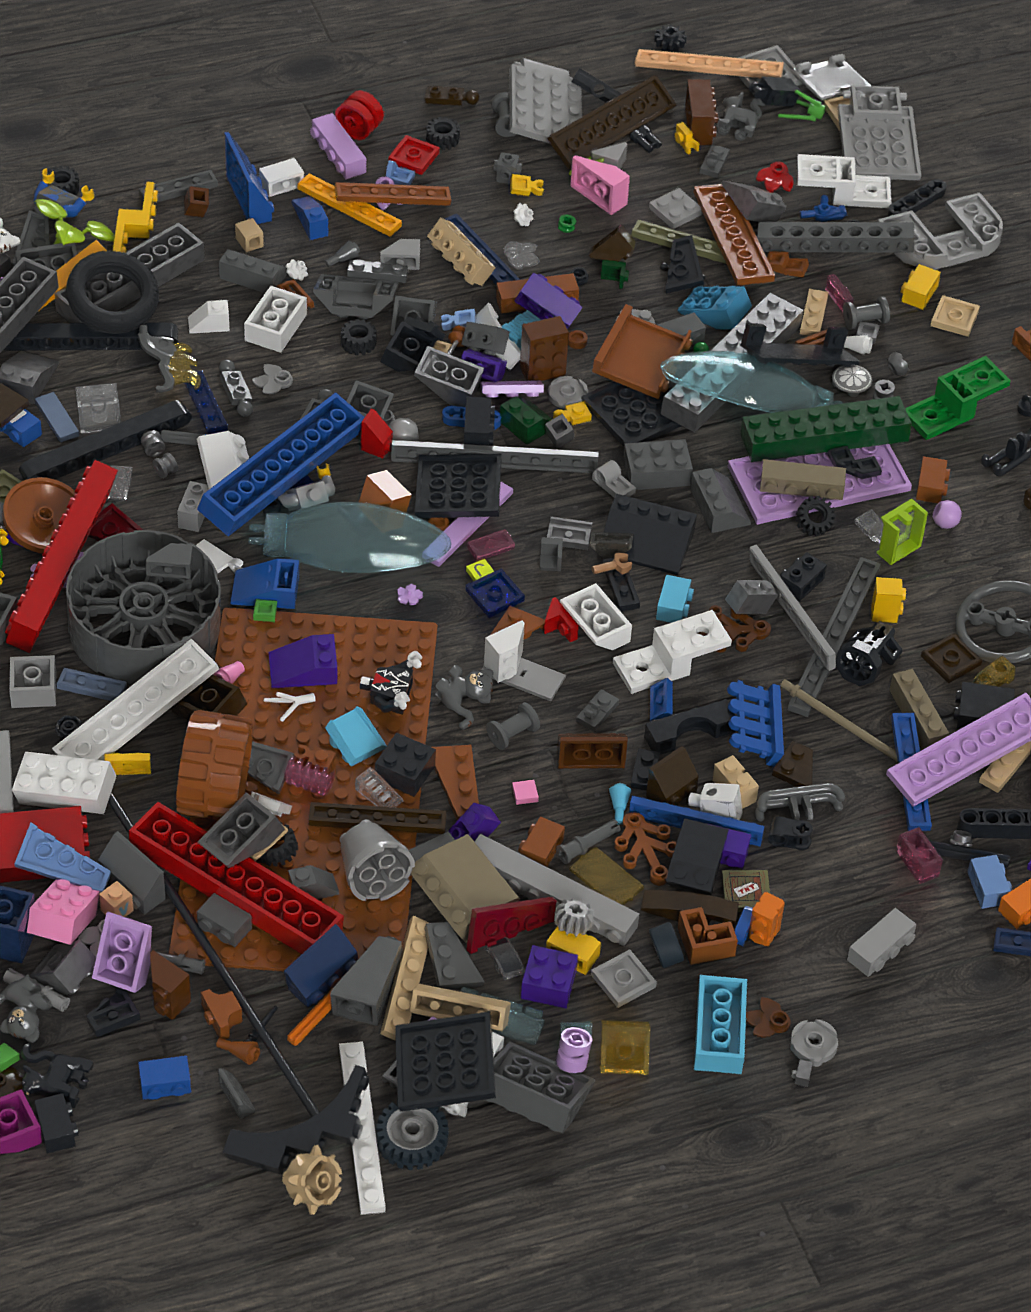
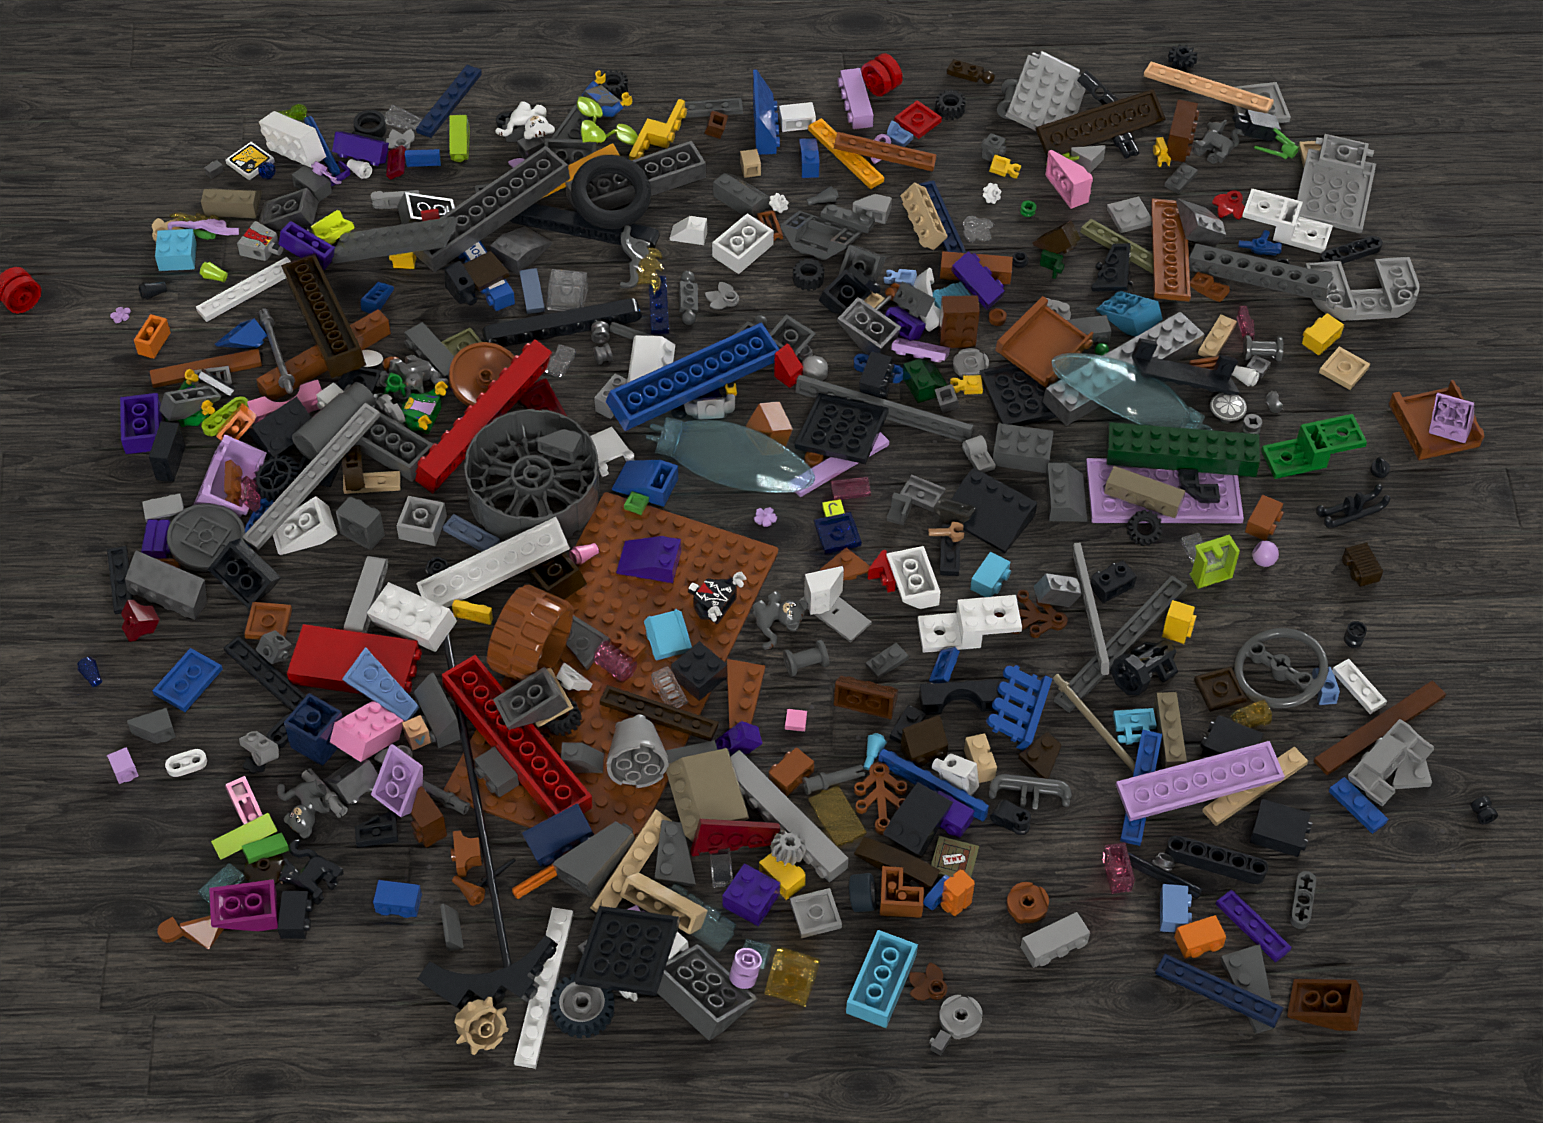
camera: 20 degrees right, 5 degrees up
white plant [263,692,315,722] -> none
light grey window [791,54,871,100] -> none
none -> dark orange plate [1006,882,1049,924]
none -> medium azure plate [1113,708,1157,745]

